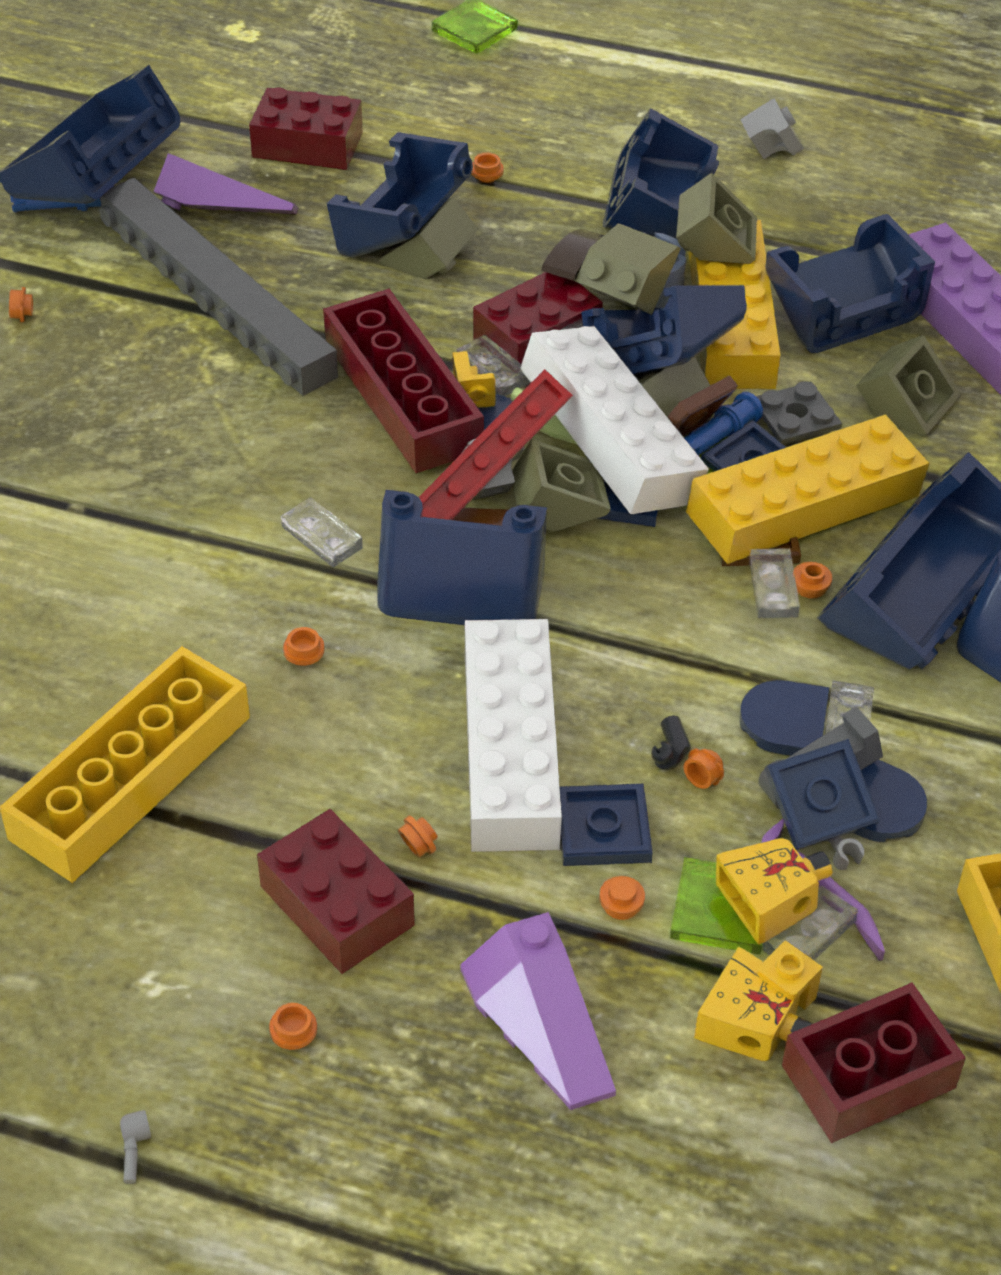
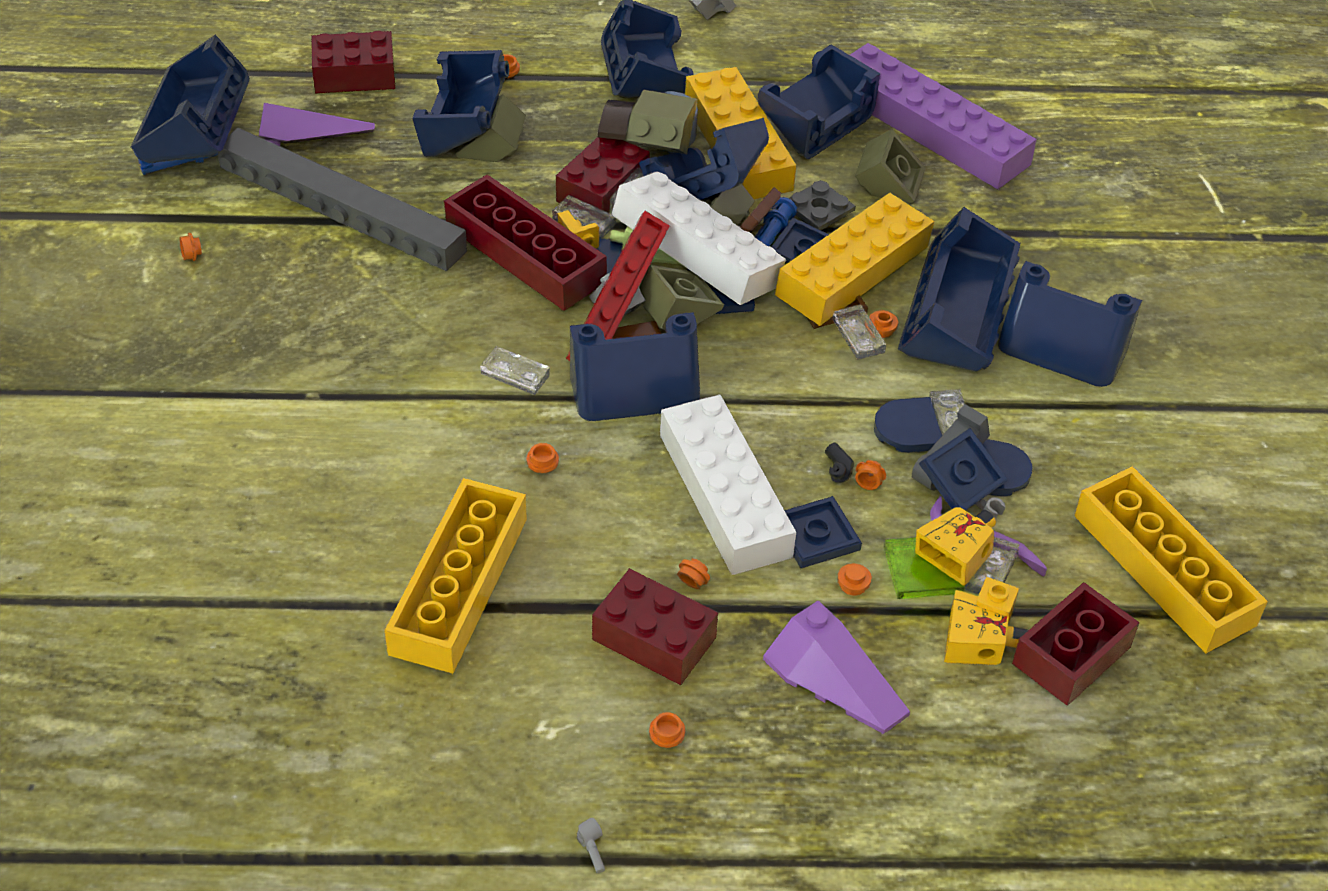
camera: 20 degrees left, 0 degrees up
olive slope [676,173,757,264] -> none

